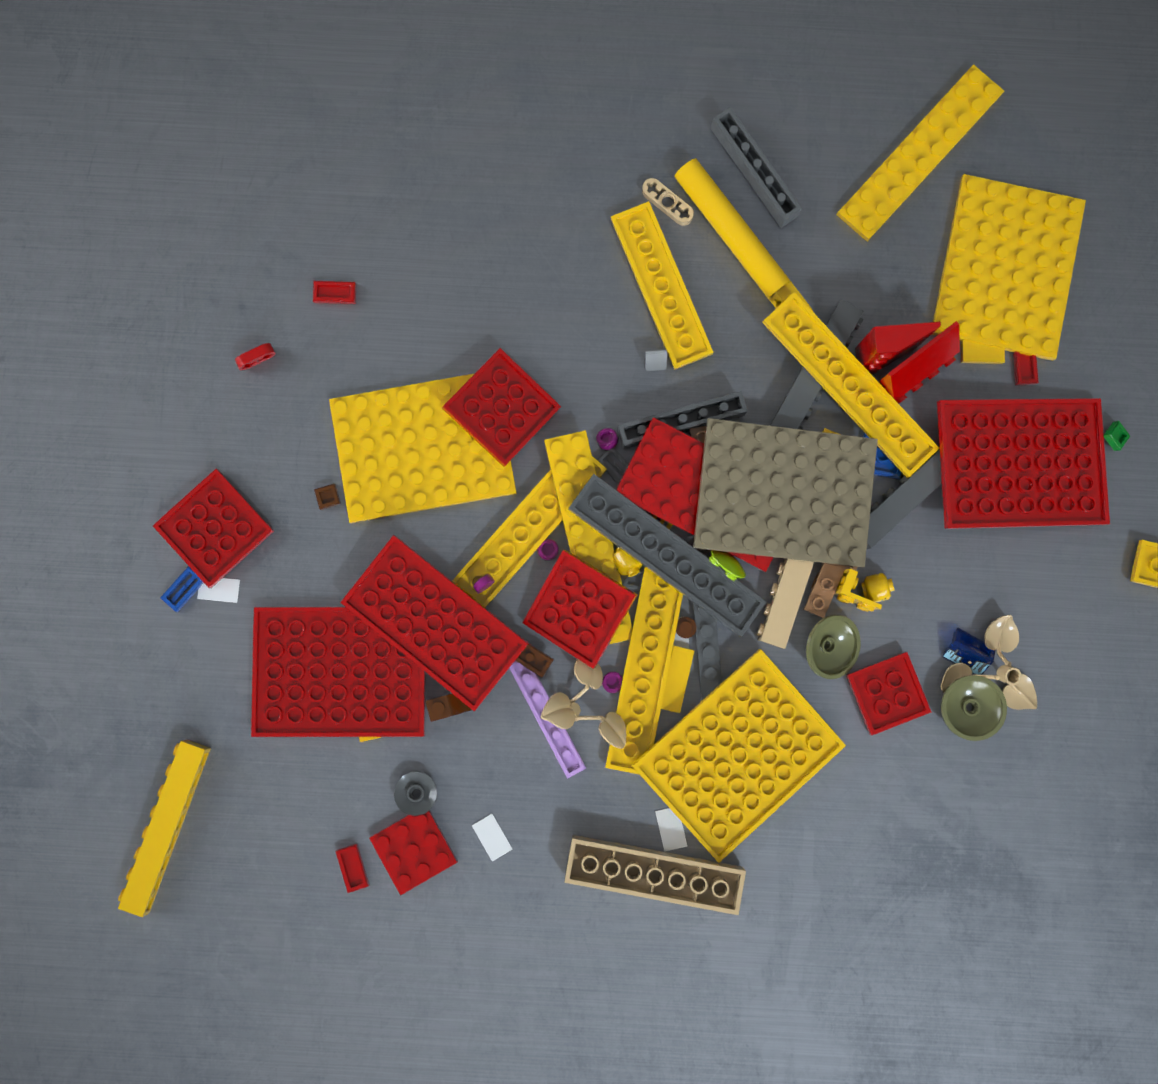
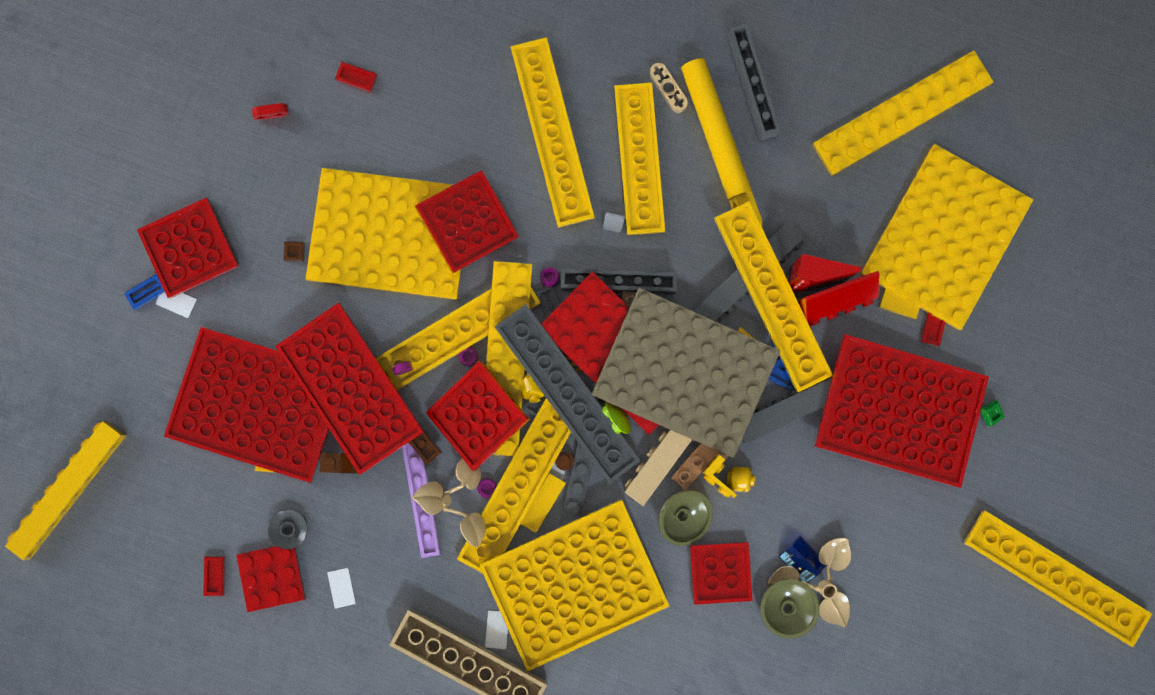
camera: 15 degrees right, 0 degrees up
none -> yellow plate [510,37,595,228]

